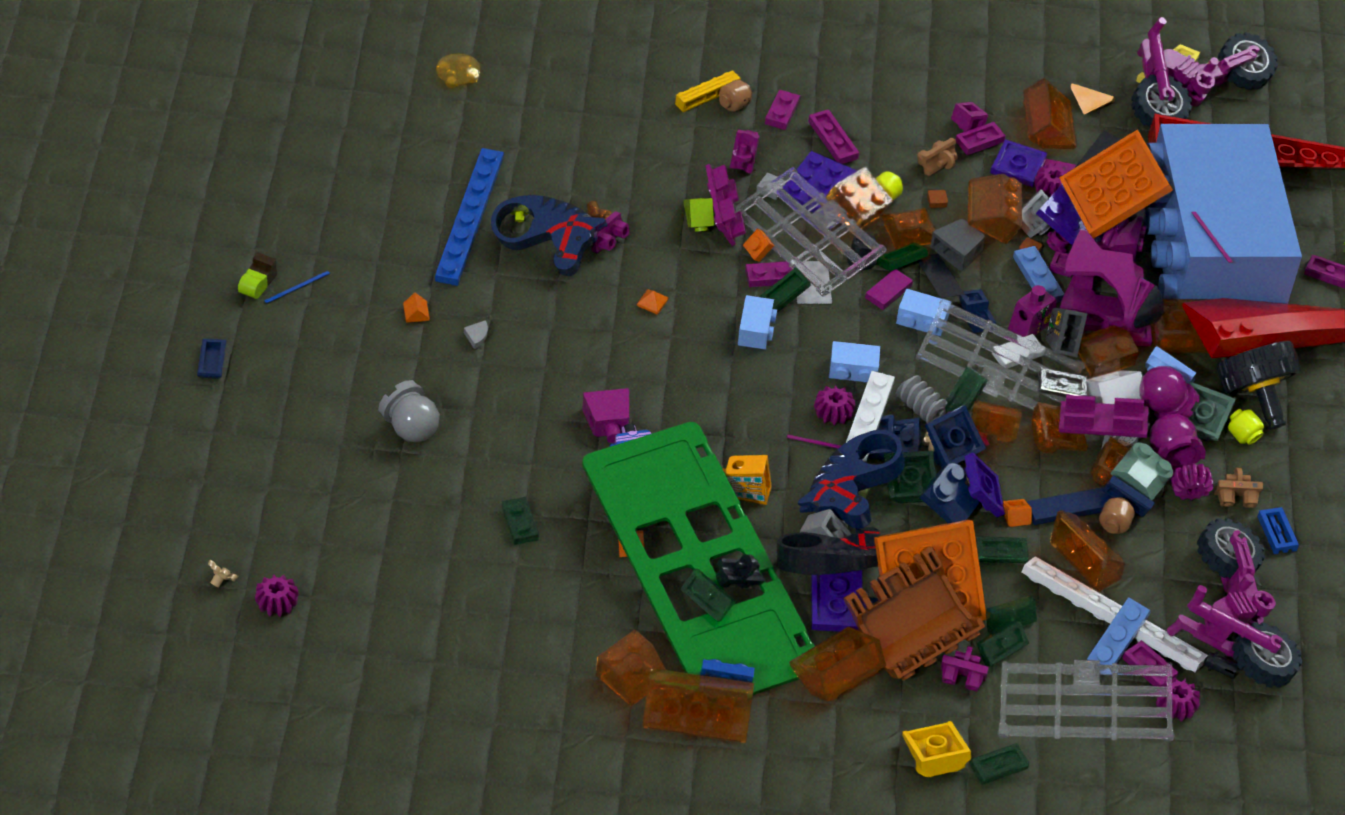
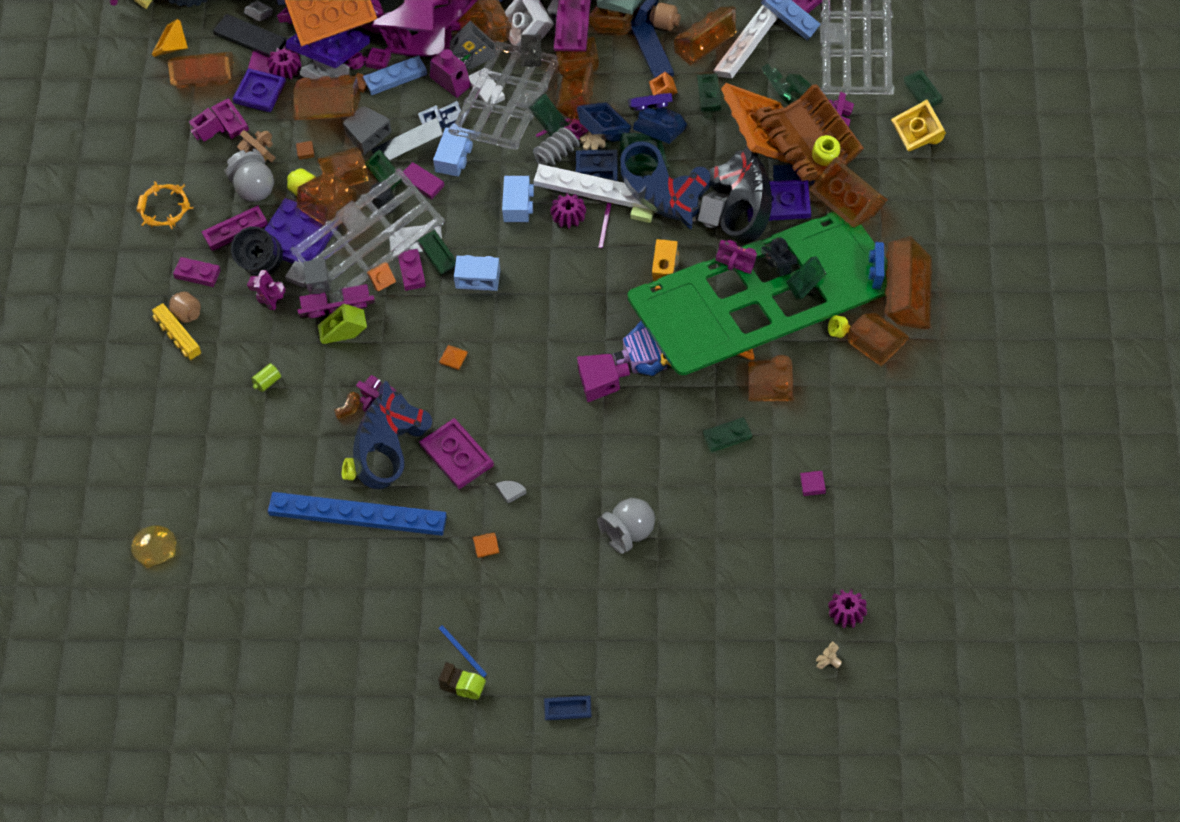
camera: 85 degrees left, 10 degrees up
none -> light orange piece [136,181,194,229]
none -> light grey tile [224,149,275,202]
none -> black wheel [231,226,283,276]
none -> lime piece [251,363,281,392]
none -> dark grey slope [303,258,332,294]
none -> magenta tile [419,418,494,490]
none -> magenta hips [715,240,758,274]
none -> clear orange slope [748,355,793,401]
none -> magenta tile [800,471,826,496]
none -> neon yellow head [812,135,841,166]
none -> neon yellow tile [828,315,851,338]

